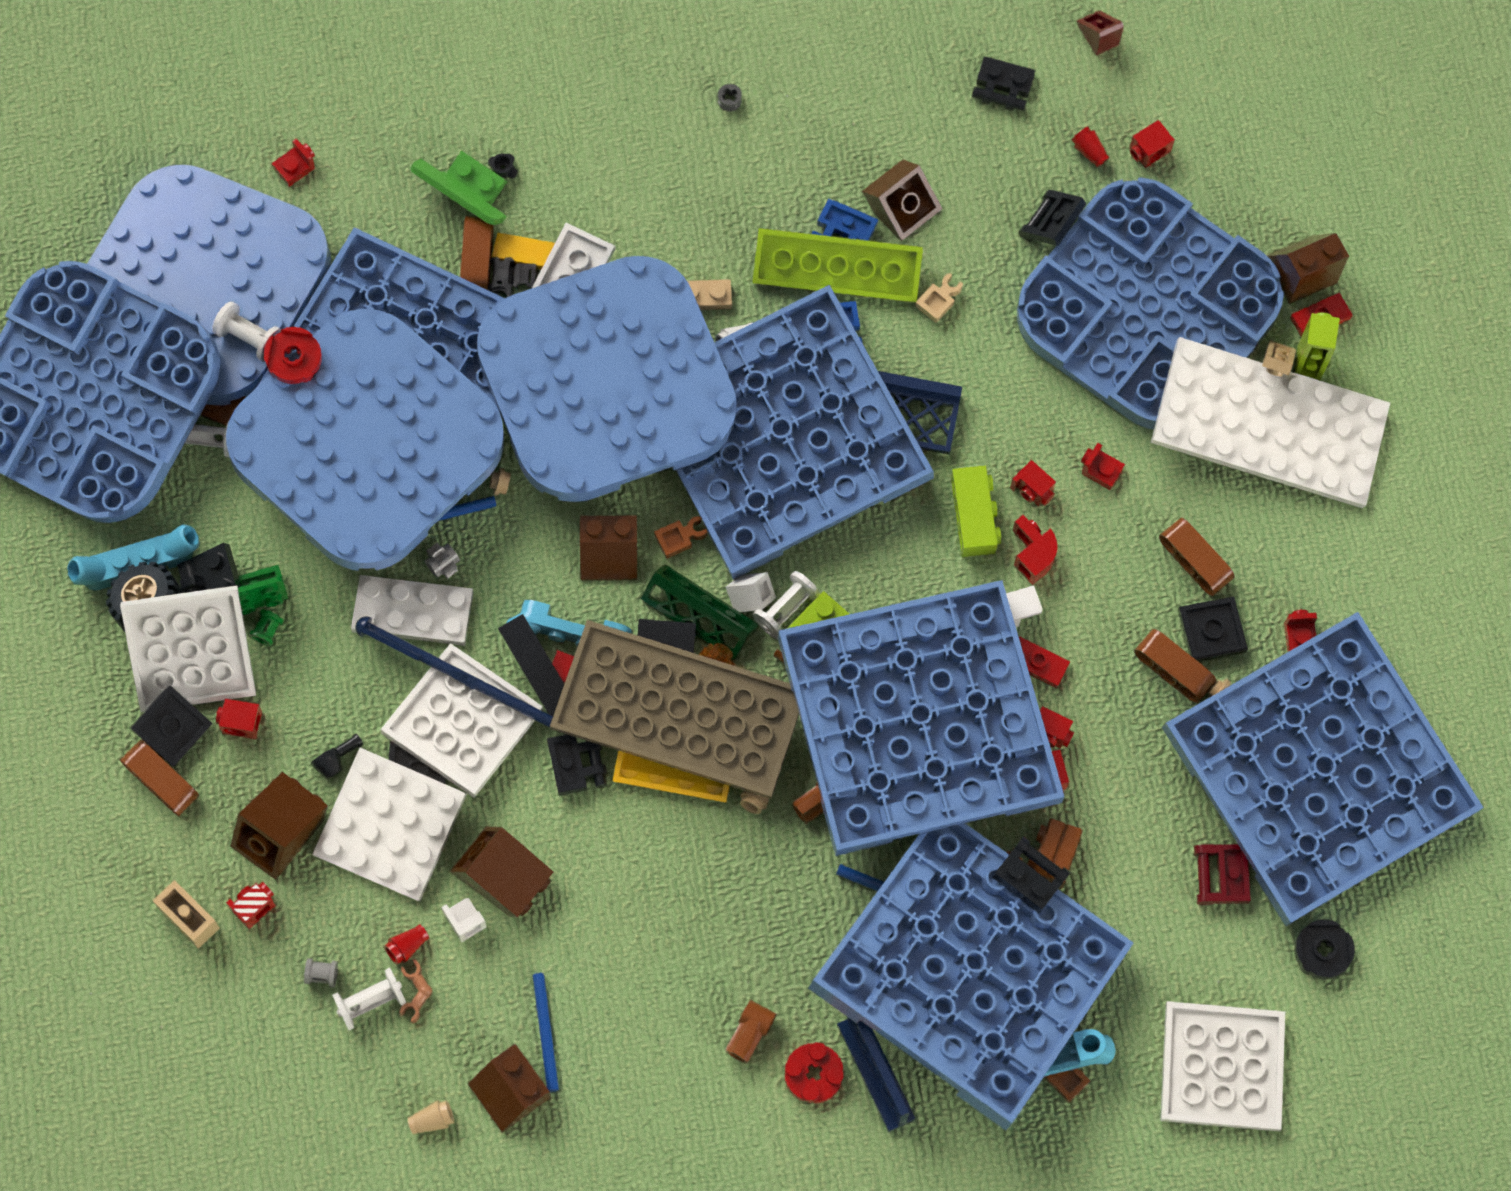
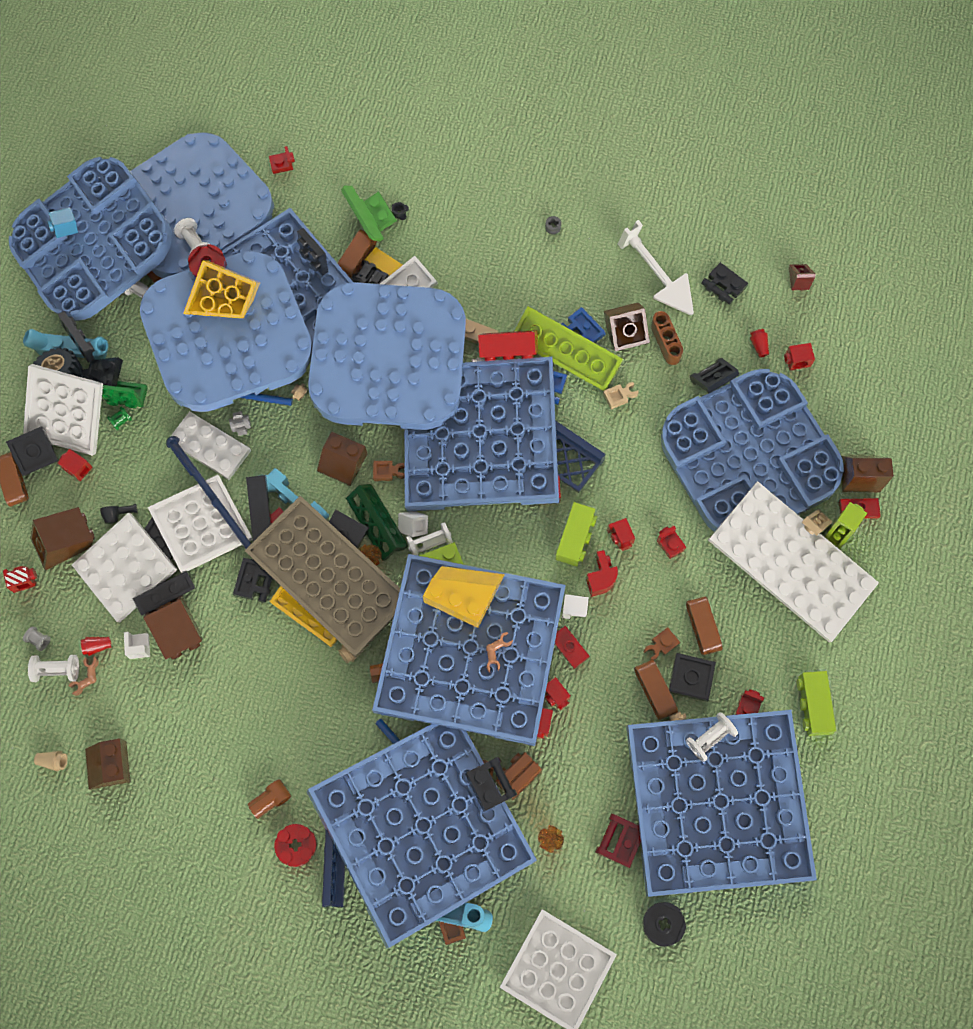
camera: 30 degrees right, 0 degrees up
blue bar [532,973,559,1092] -> none
none -> dark azure brick [47,208,78,238]
none -> black plate [58,311,95,363]
none -> black plate [132,571,195,616]
none -> yellow wedge [183,260,260,318]
none -> black plate [297,228,328,276]
none -> yellow wedge [423,566,505,628]
none -> red brick [478,330,538,361]
none -> nougat arm [486,632,513,672]
none -> clear orange gear [538,825,564,853]
none -> white piece [618,220,694,315]
none -> dark orange plate [643,627,680,660]
none -> dark orange beam [651,311,683,365]
none -> white hose [686,712,738,762]
none -> lime brick [796,671,836,736]

